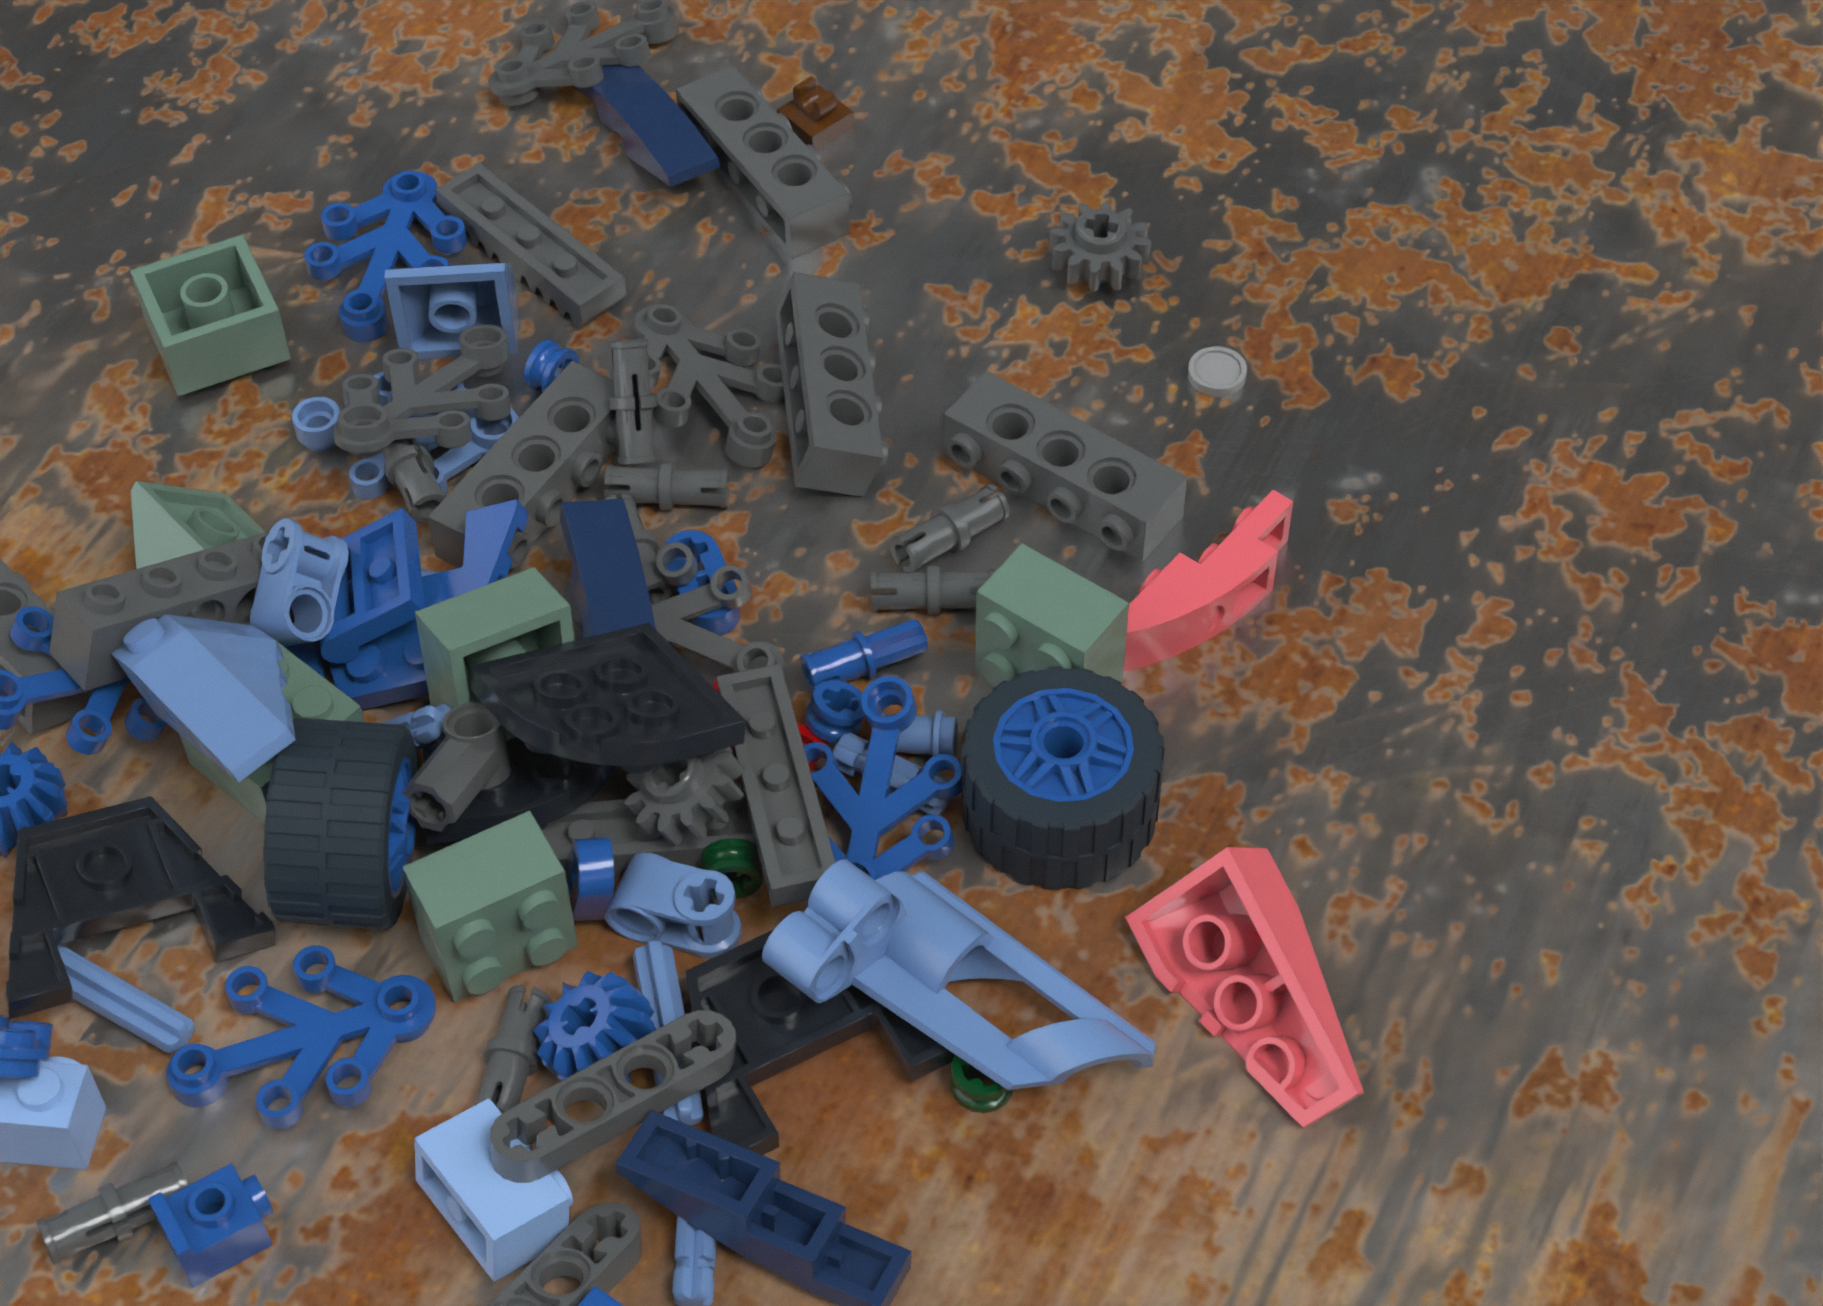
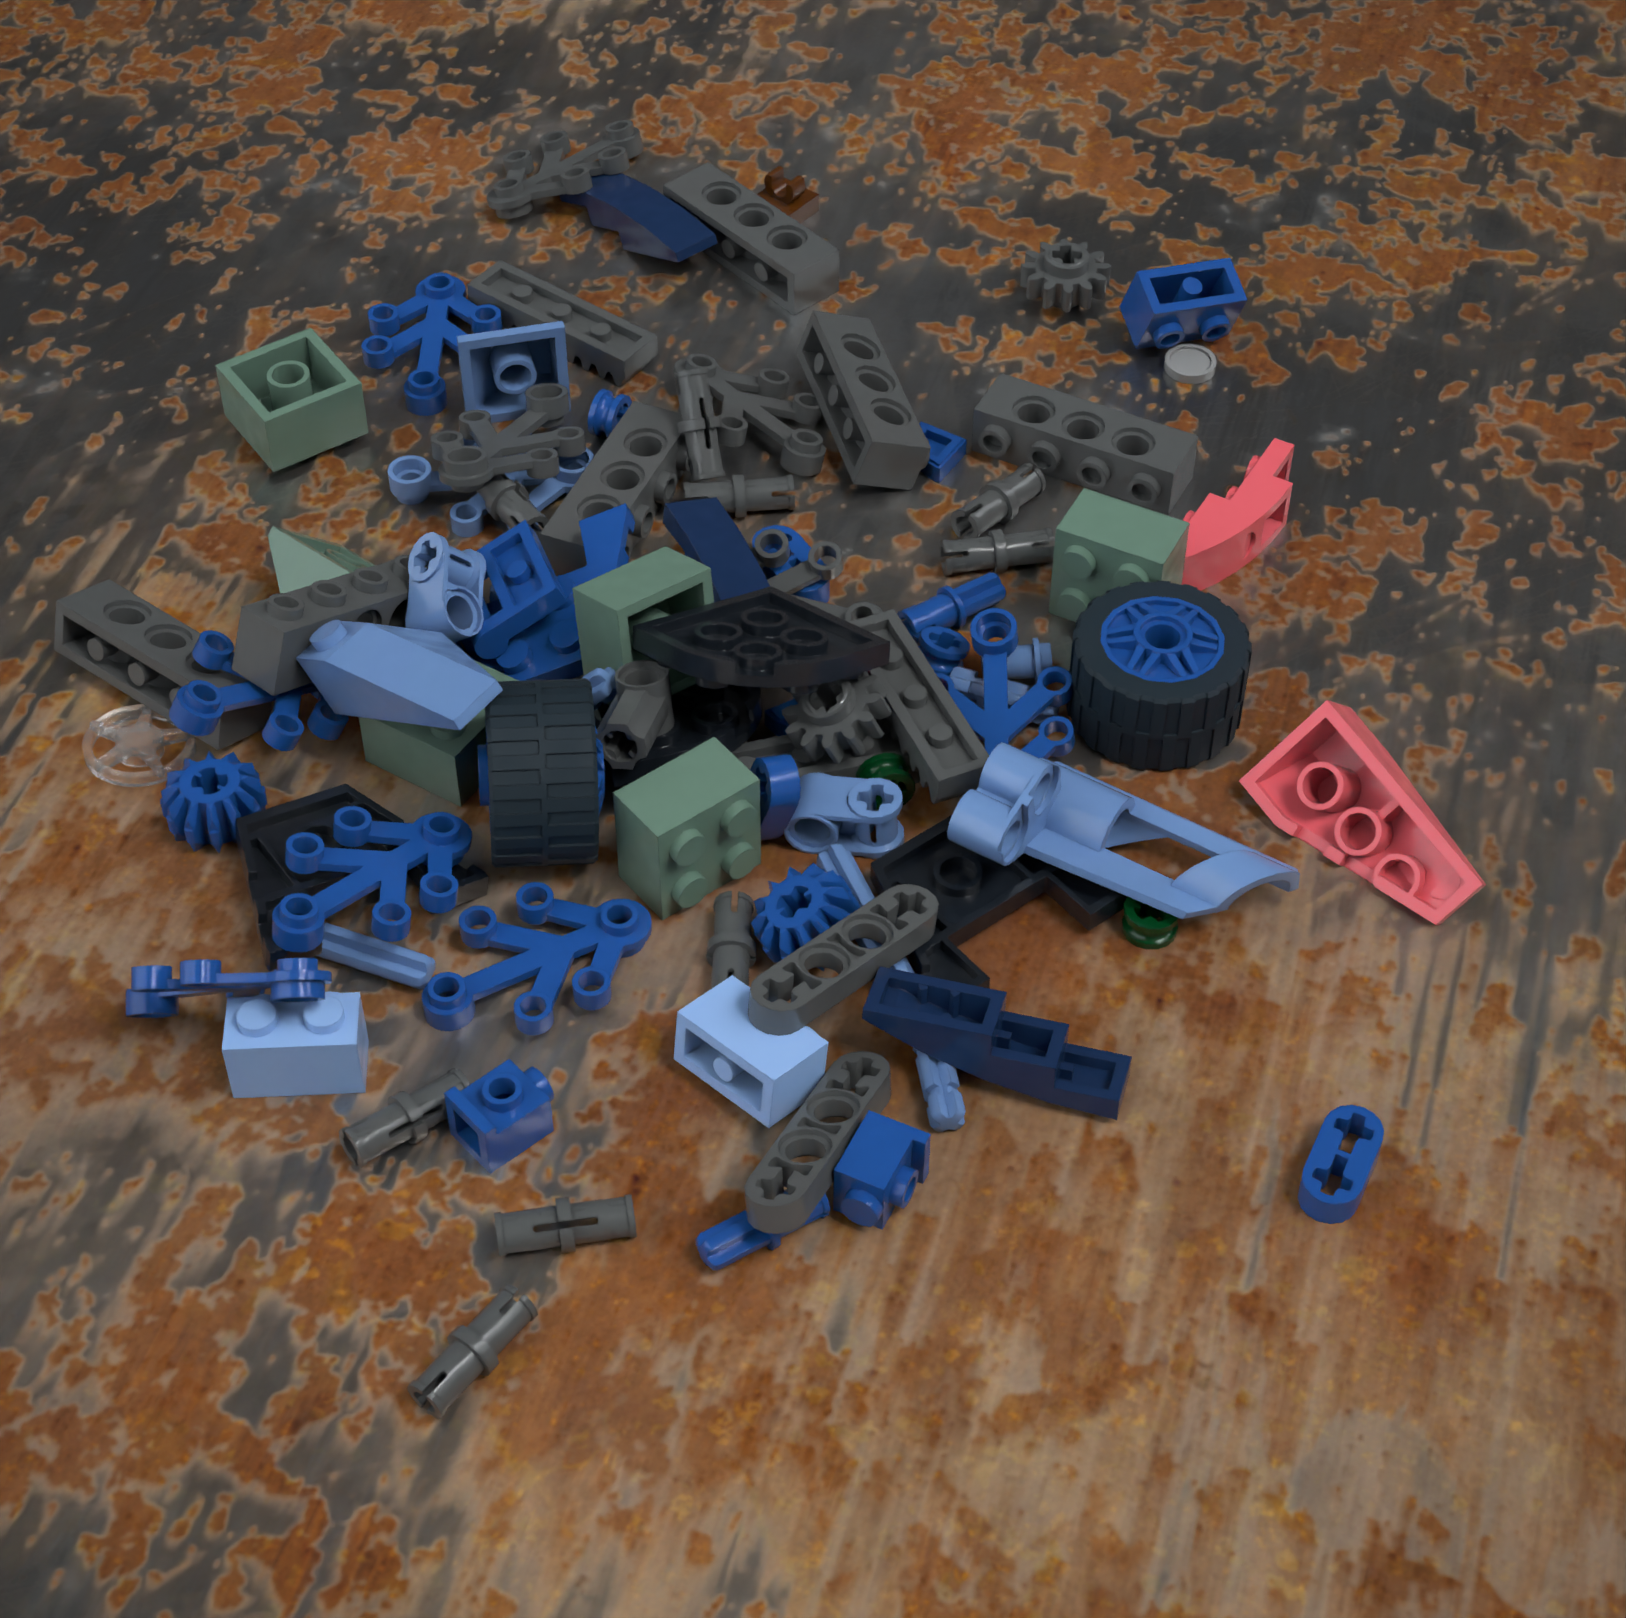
camera: 10 degrees left, 5 degrees down
none -> blue plant [272,806,472,952]
none -> blue tile [919,421,967,483]
none -> blue brick [1119,258,1248,349]

